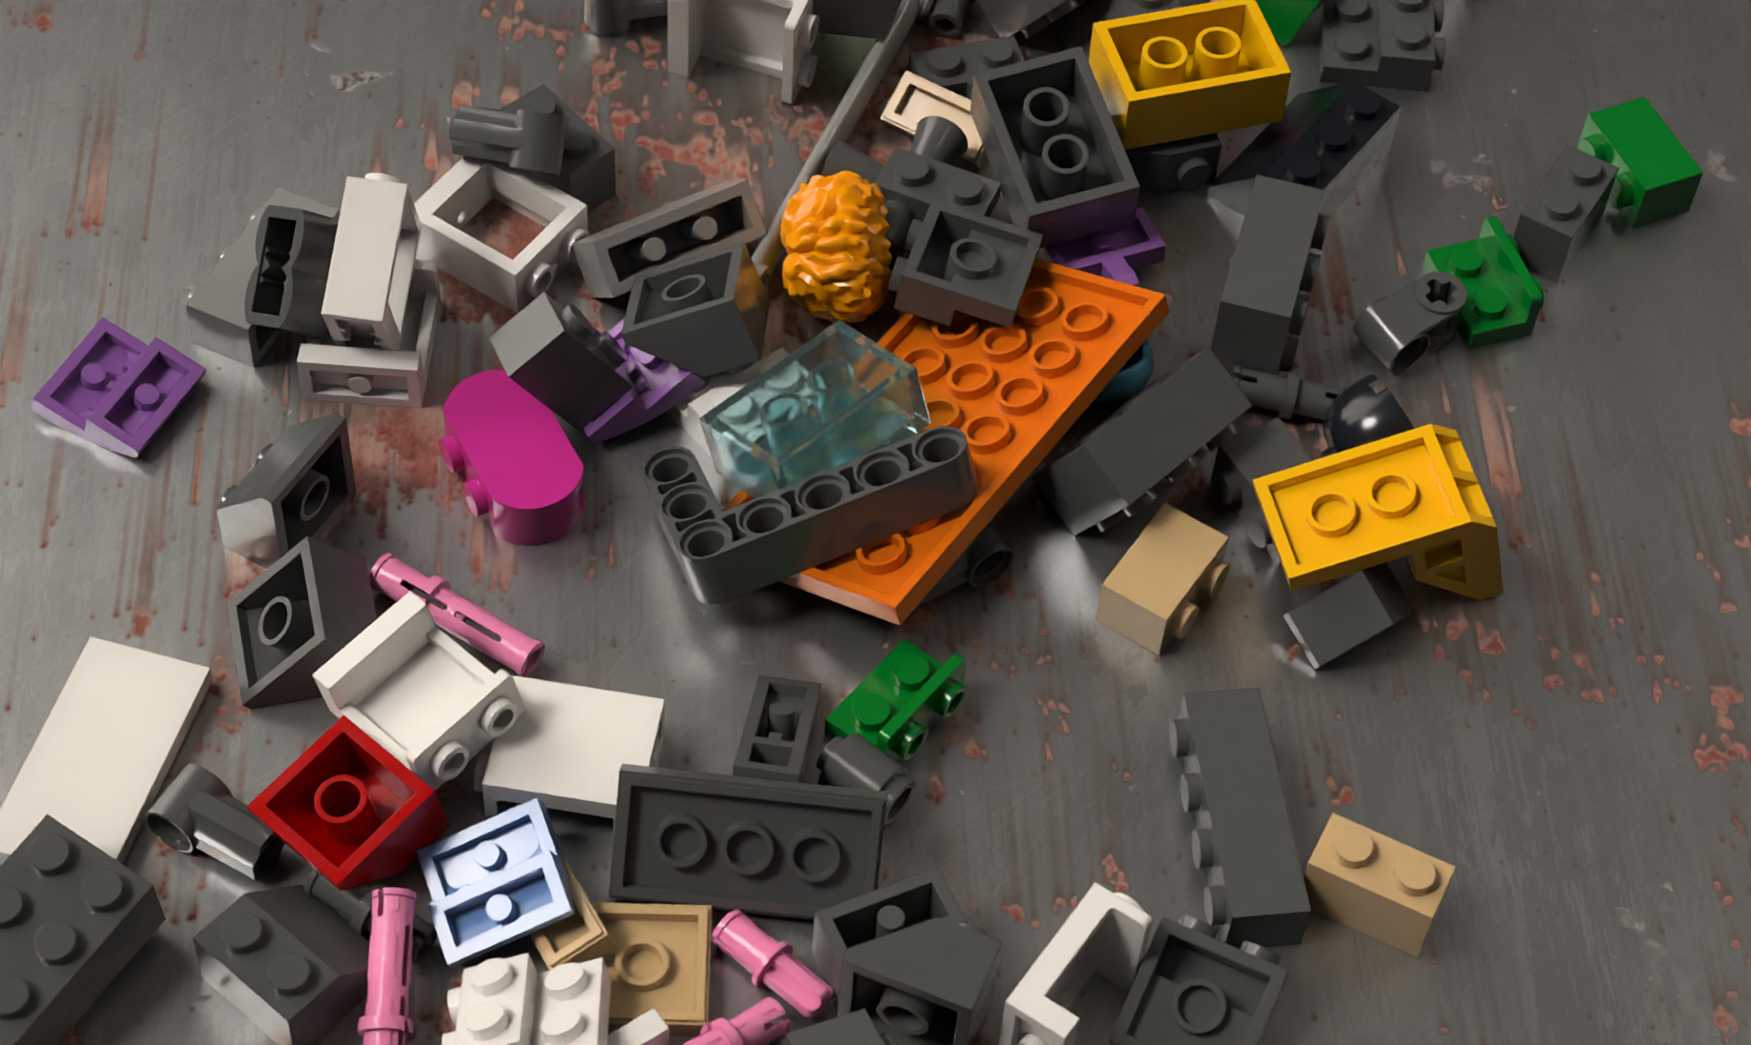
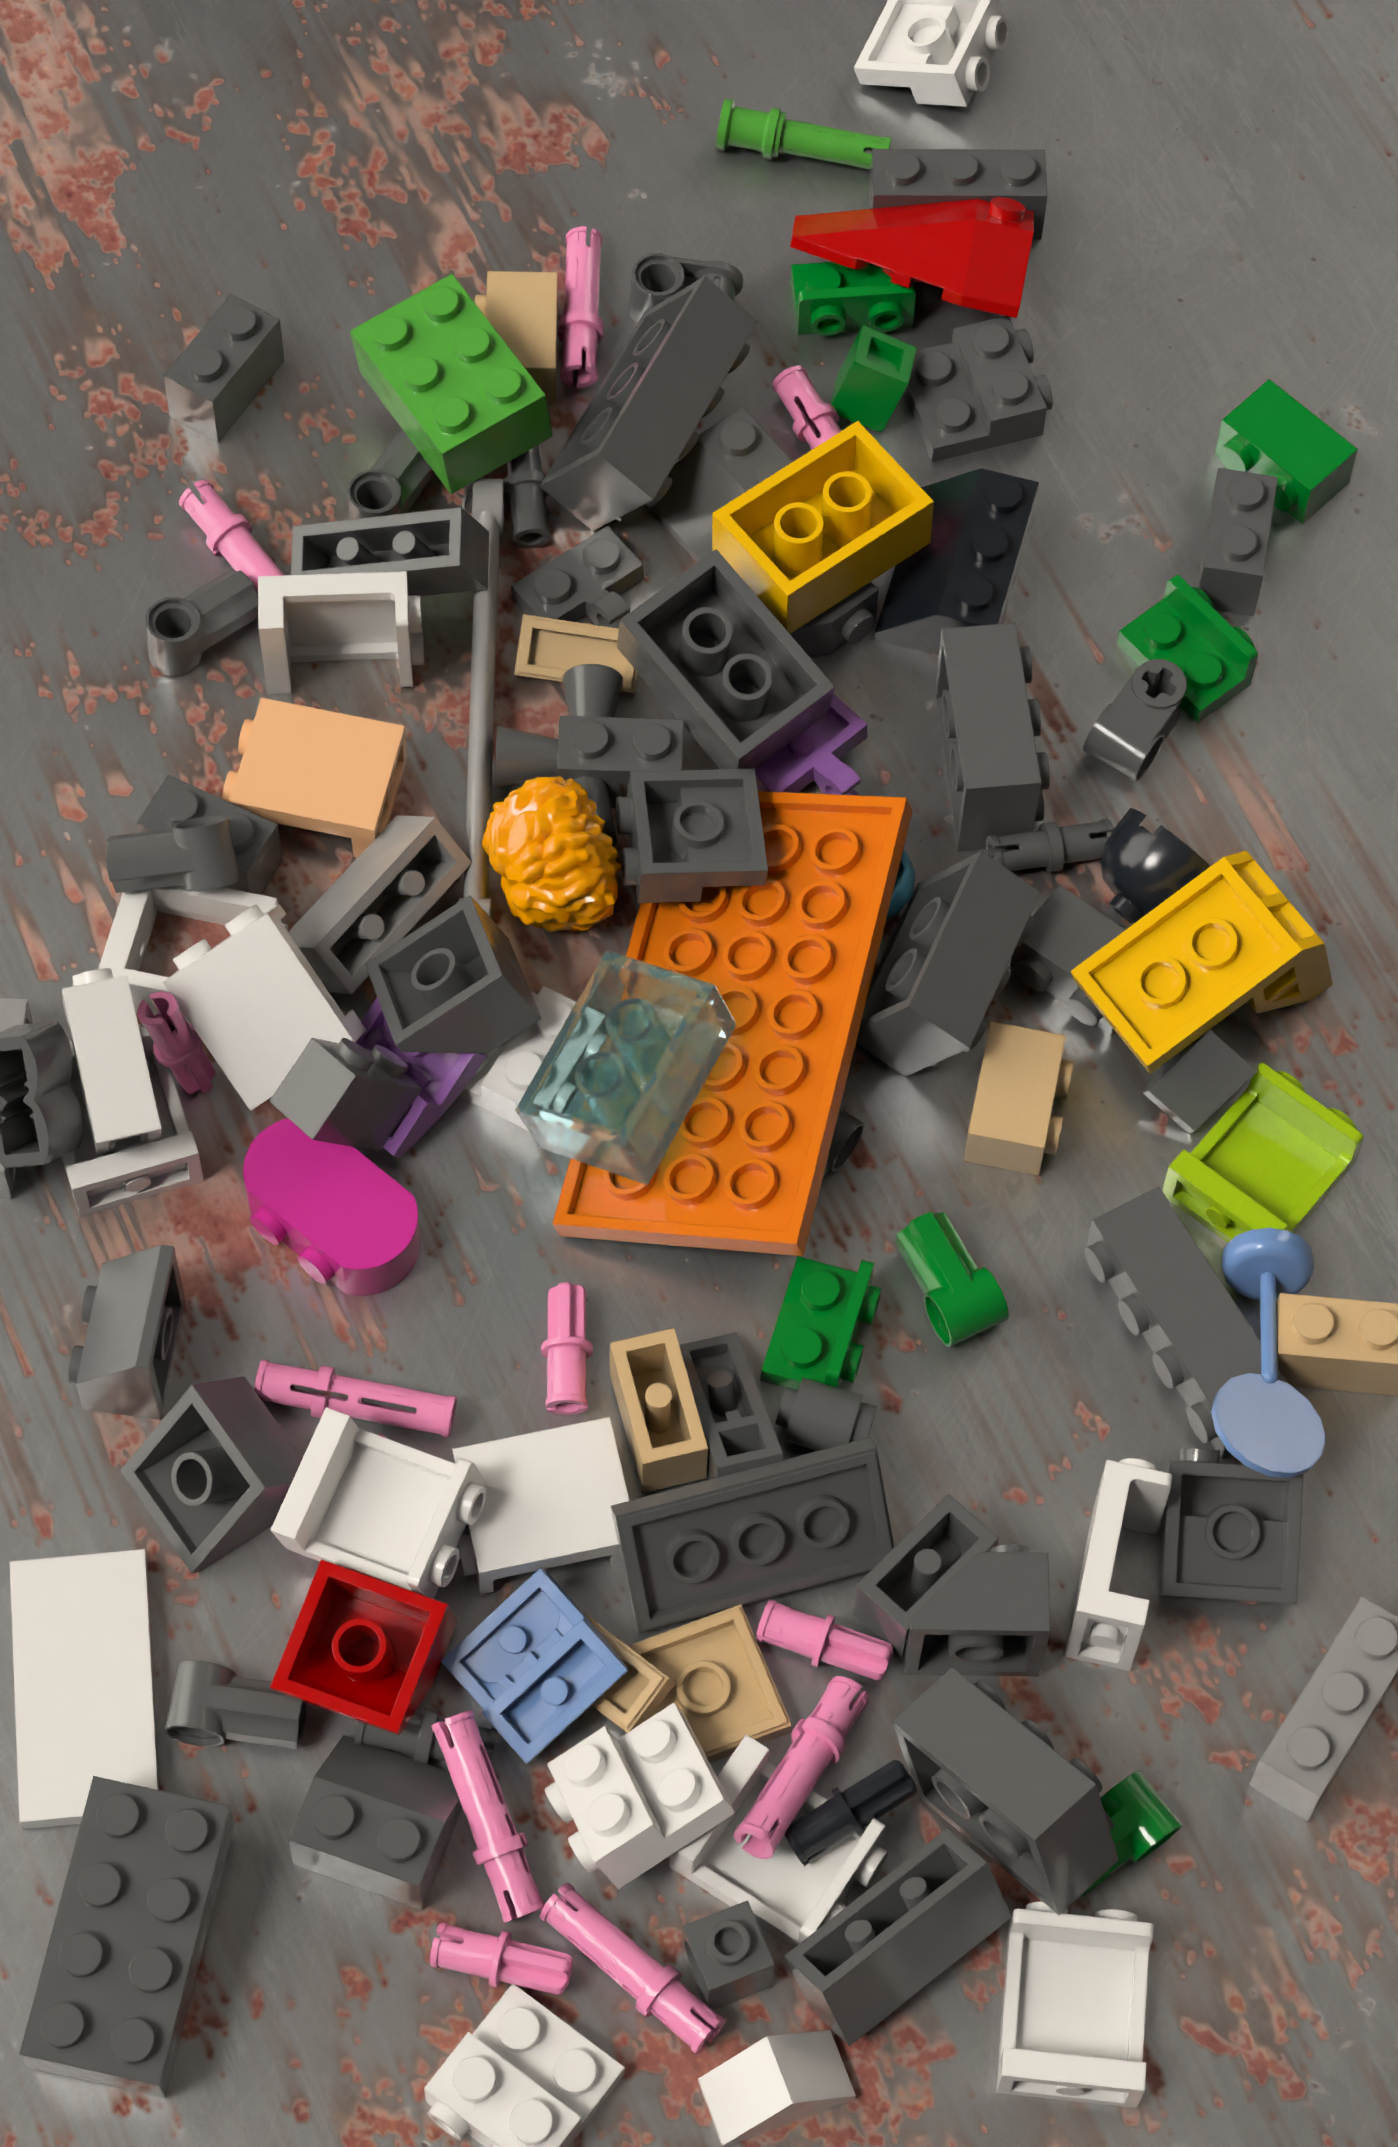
camera: 20 degrees left, 10 degrees up
dark grey beam [642,426,979,604] -> none
none -> bright pink axle [137,991,216,1095]
none -> white panel [163,904,367,1111]
none -> light nougat panel [222,697,407,858]
none -> bright pink axle [541,1282,593,1415]
none -> tan brick [610,1328,708,1493]
none -> green piece [895,1211,1009,1347]
none -> lime panel [1162,1063,1364,1243]
none -> medium blue piece [1211,1228,1326,1478]

